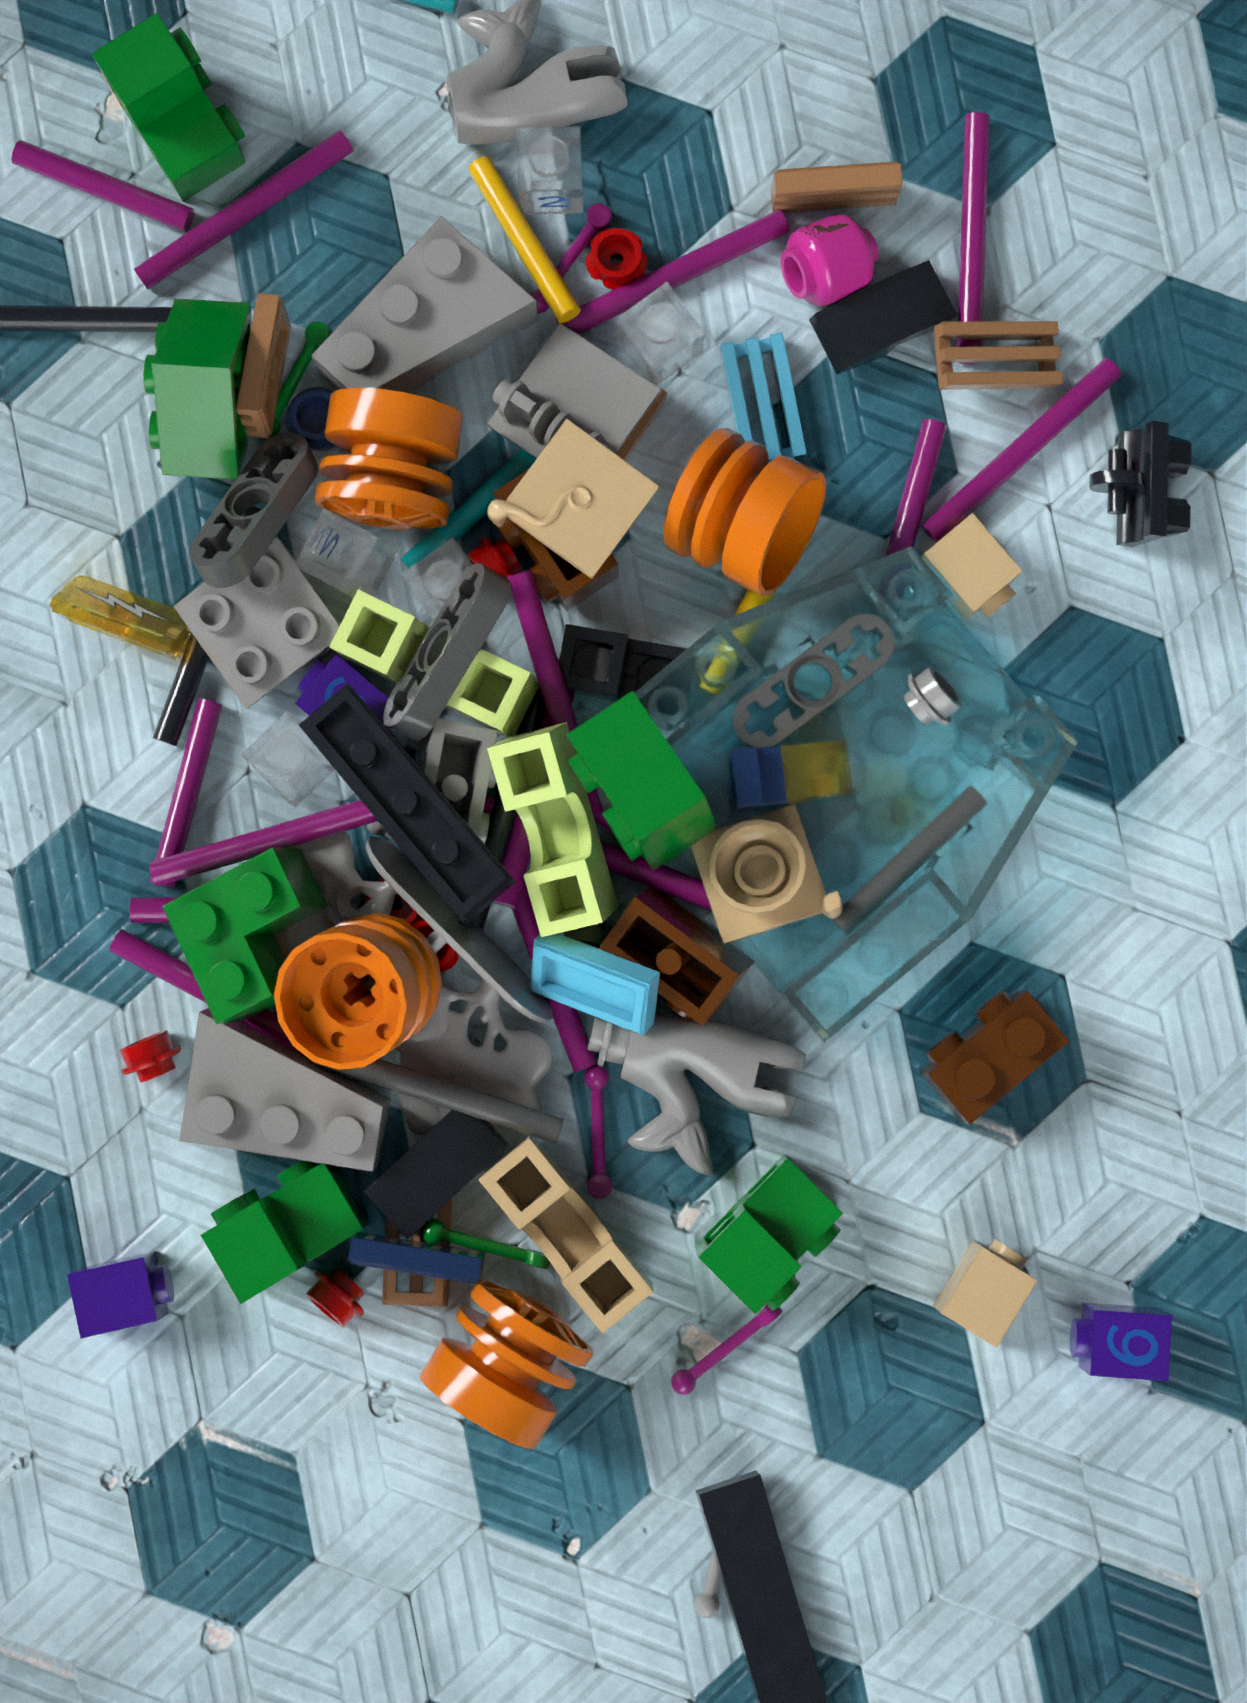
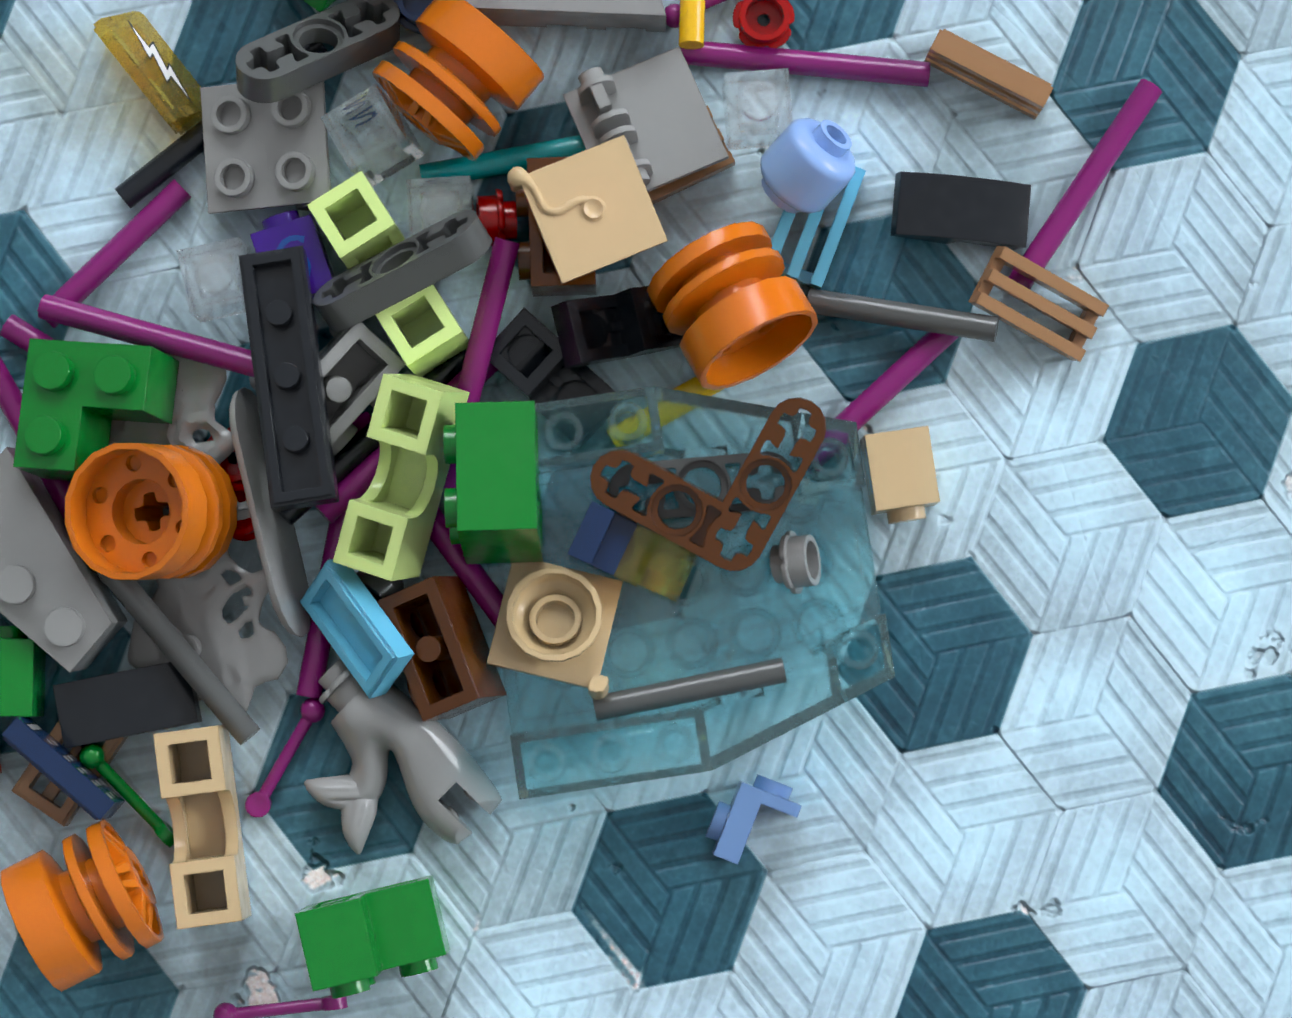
camera: 25 degrees right, 0 degrees up
dark pink head [780,214,878,308] -> none
reddish brown brick [919,989,1070,1125] -> none
magenta piece [921,358,1122,543] -> none
black hips [1089,421,1192,547] -> none
none -> black slope [551,286,684,369]
none -> reddish brown beam [590,397,826,571]
none -> medium blue bracket [705,774,802,864]
none -> light blue head [760,118,856,213]
none -> dark grey bar [807,288,999,342]

